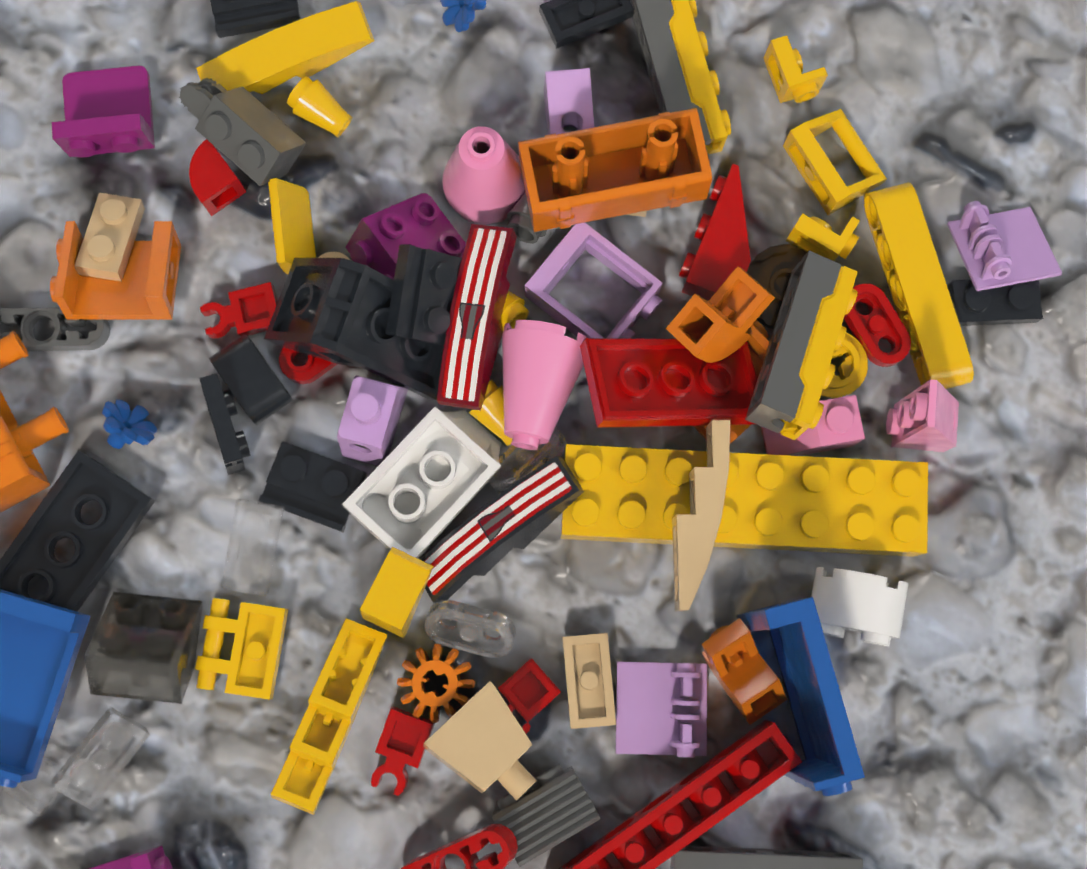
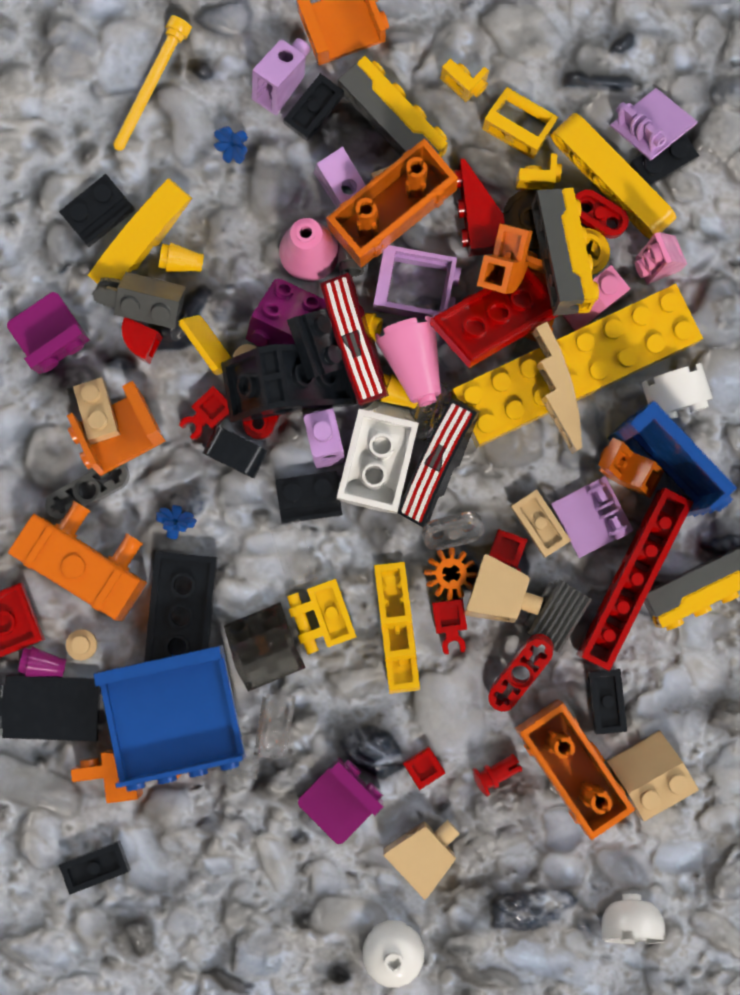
camera: 25 degrees left, 5 degrees up
black plate [199,373,251,475] -> none
yellow slope [360,547,434,638] -> none

